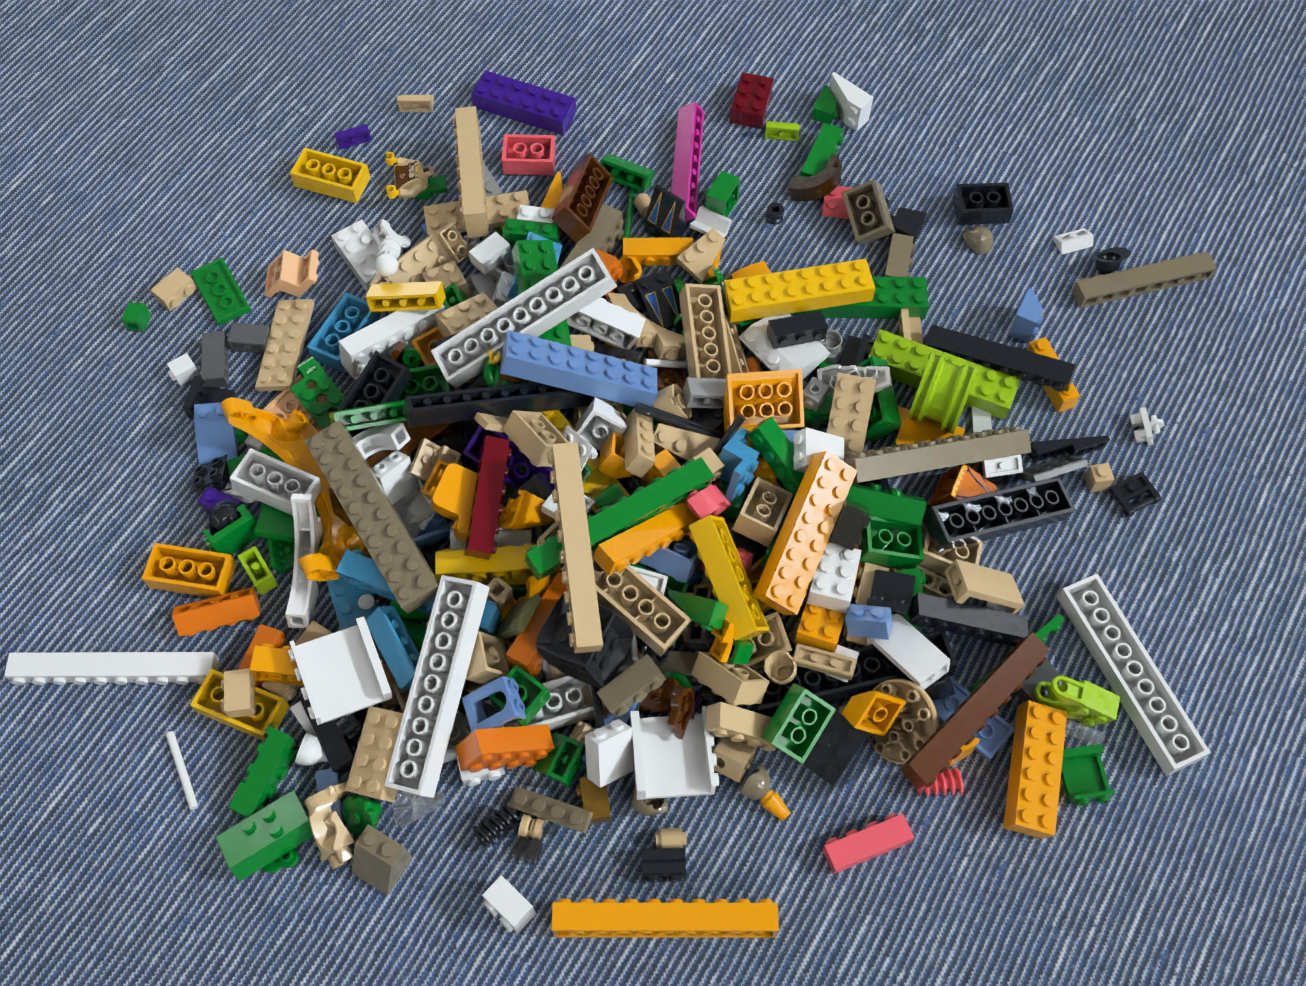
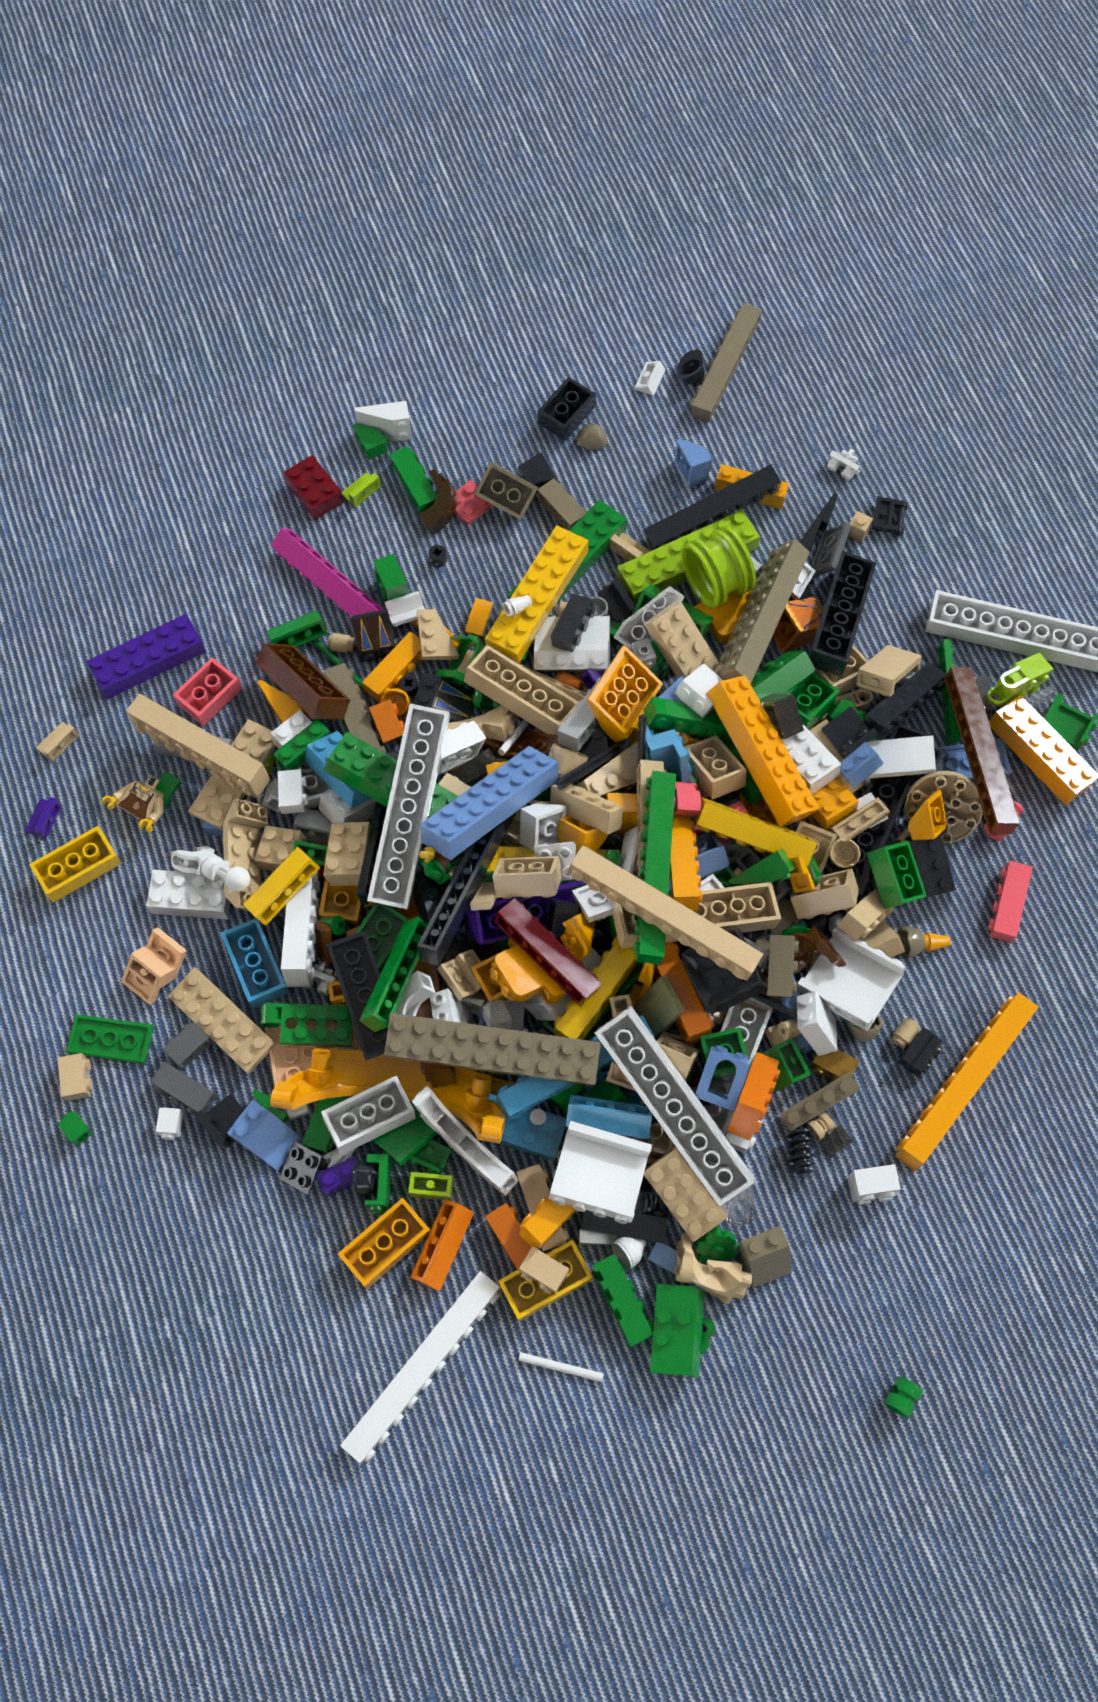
camera: 50 degrees left, 5 degrees up
none -> black wheel [399,675,418,698]
none -> white cone [503,595,532,617]

